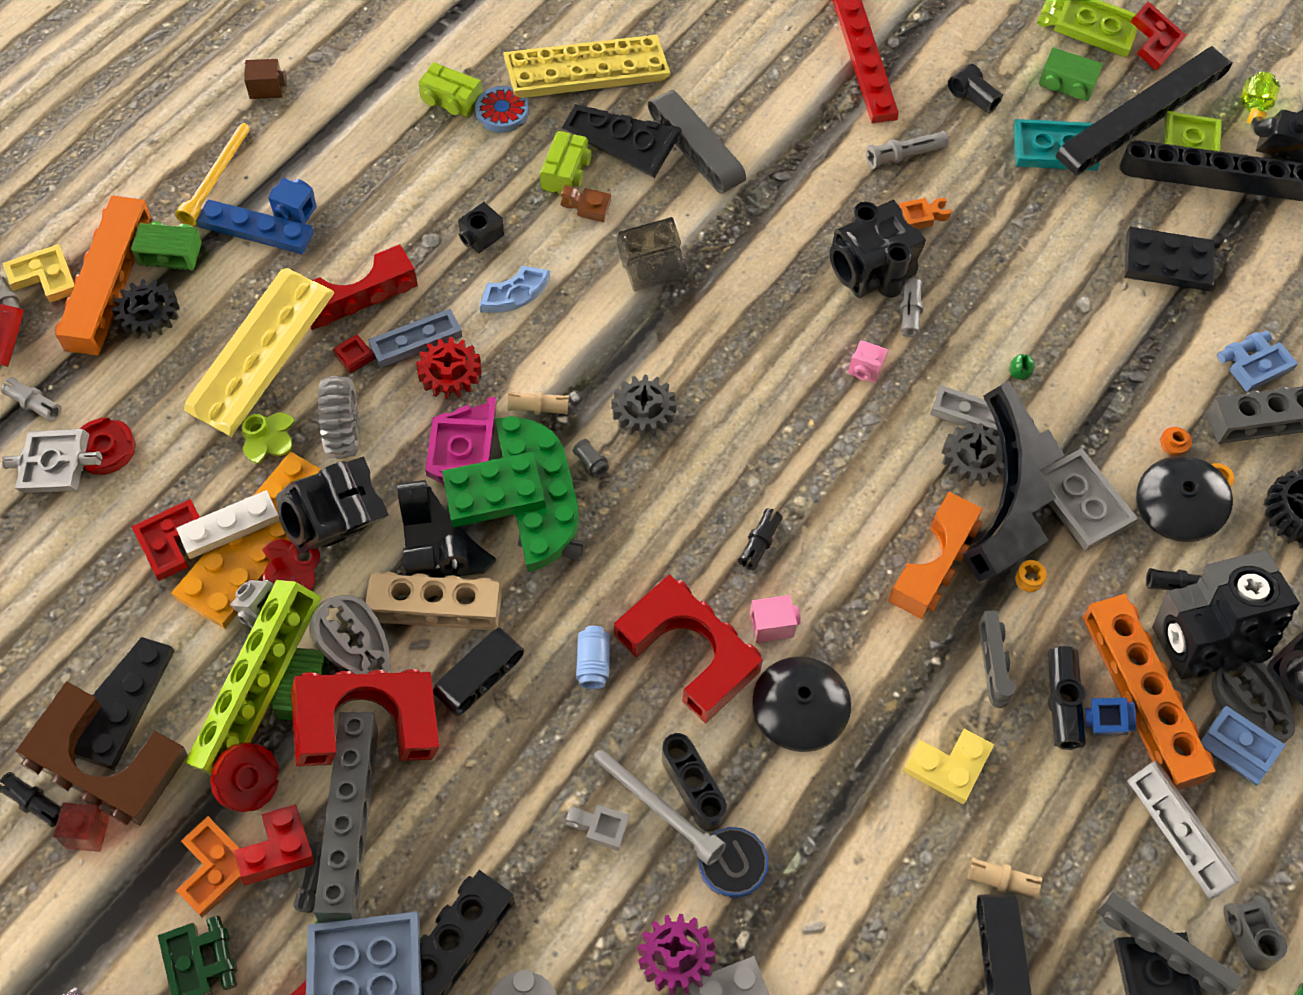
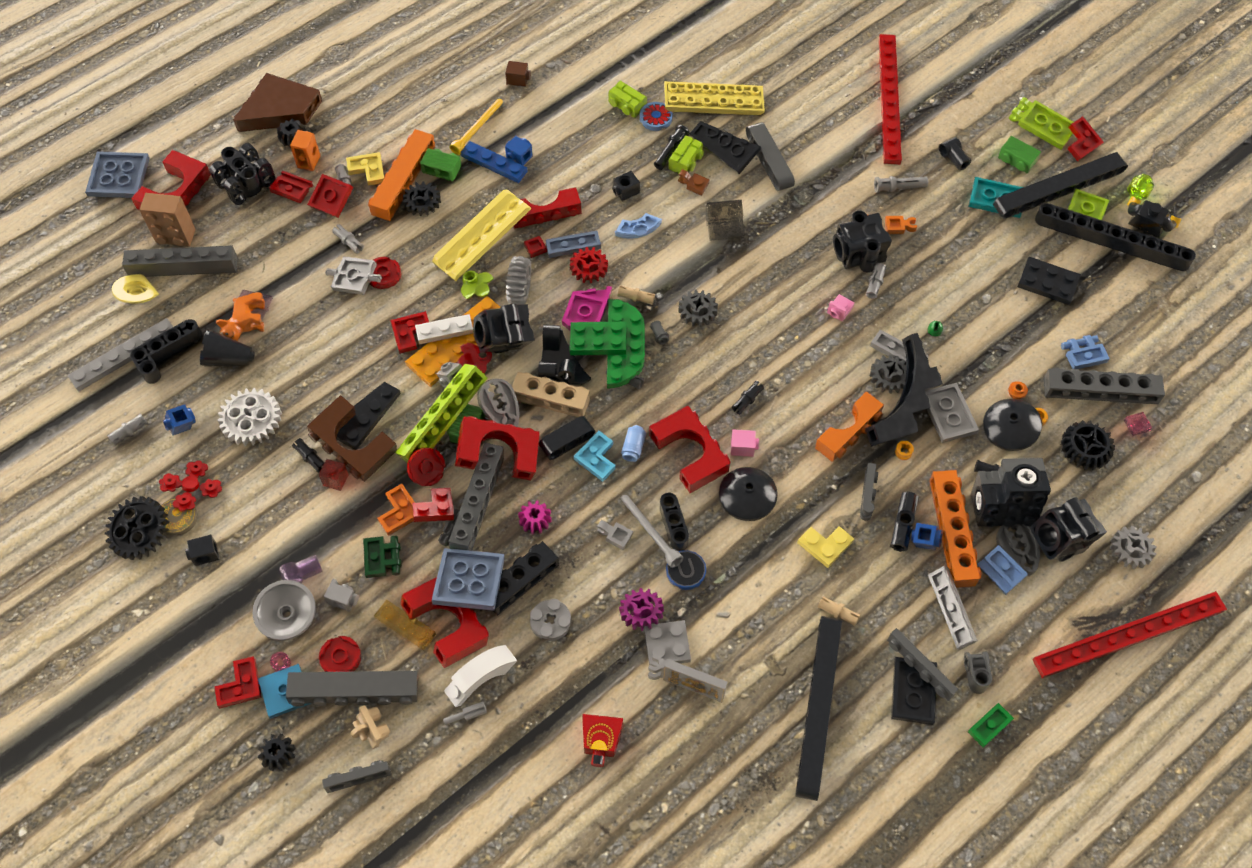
camera: 15 degrees right, 0 degrees up
none -> dark pink gear [518,500,552,535]
none -> medium azure plate [573,430,615,482]
none -> black pin [654,125,690,170]

